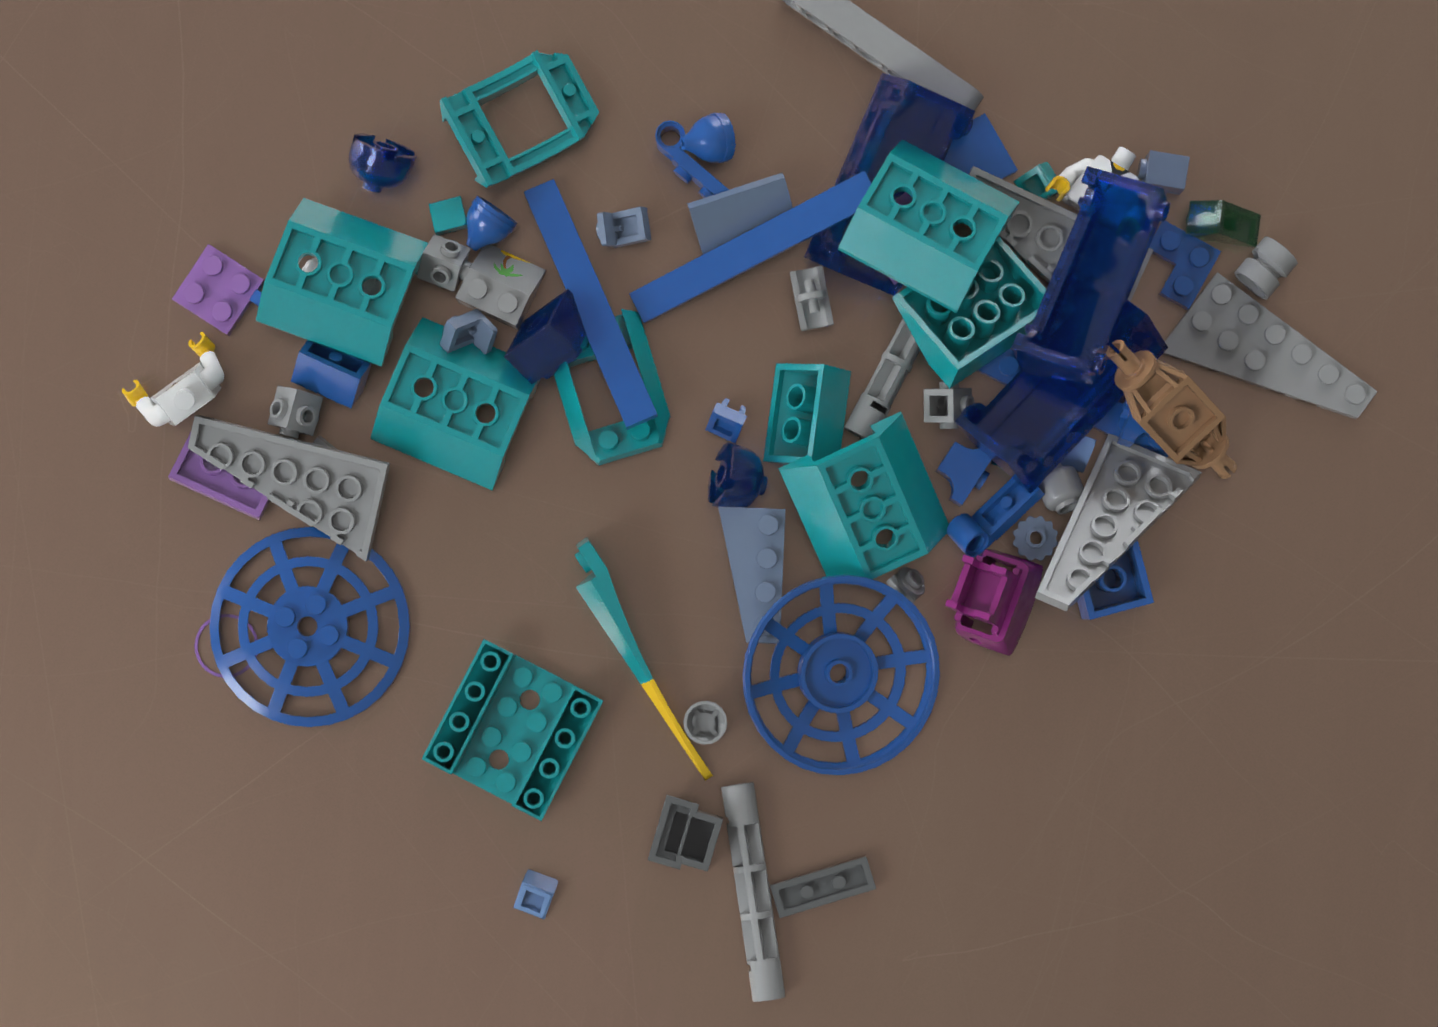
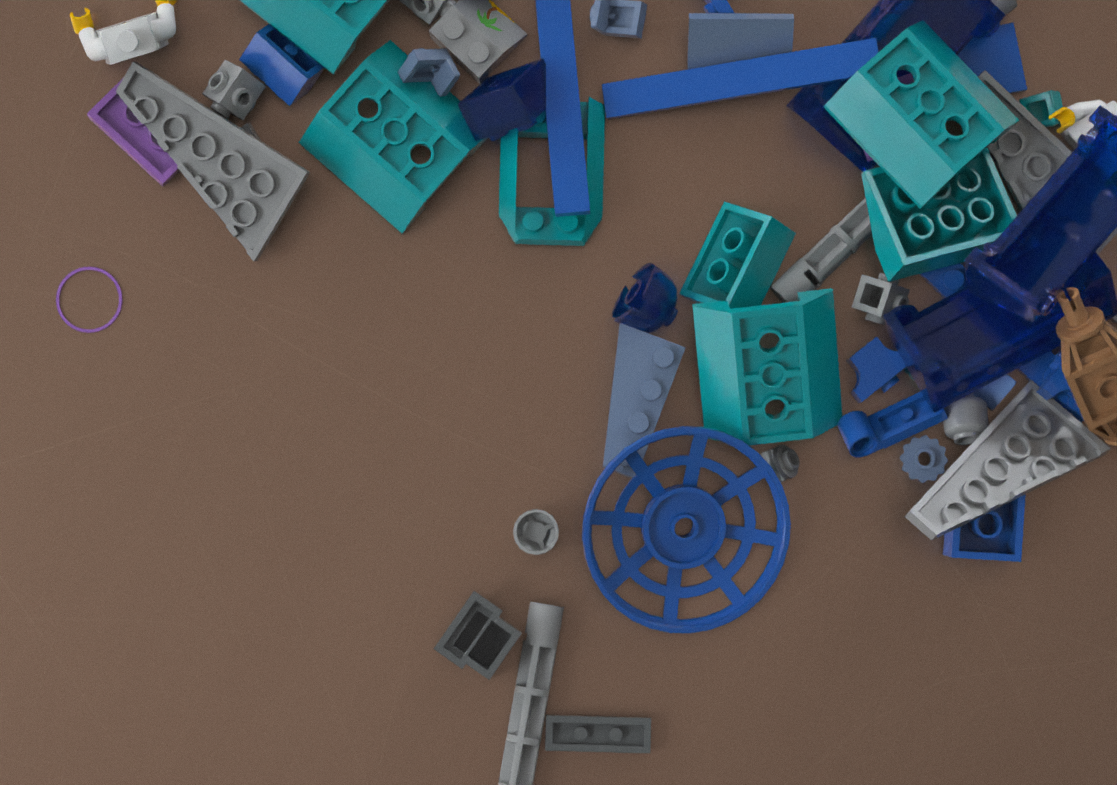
camera: 15 degrees right, 0 degrees up
blue dish [209,527,411,727] -> none
teal slope [422,639,603,821] -> none
medium blue slope [513,870,558,919] -> none
teal plate [574,537,713,781] -> none
blue tile [705,398,747,444] -> none
light grey hips [789,266,834,331] -> none
magenta piece [945,549,1043,656] -> none

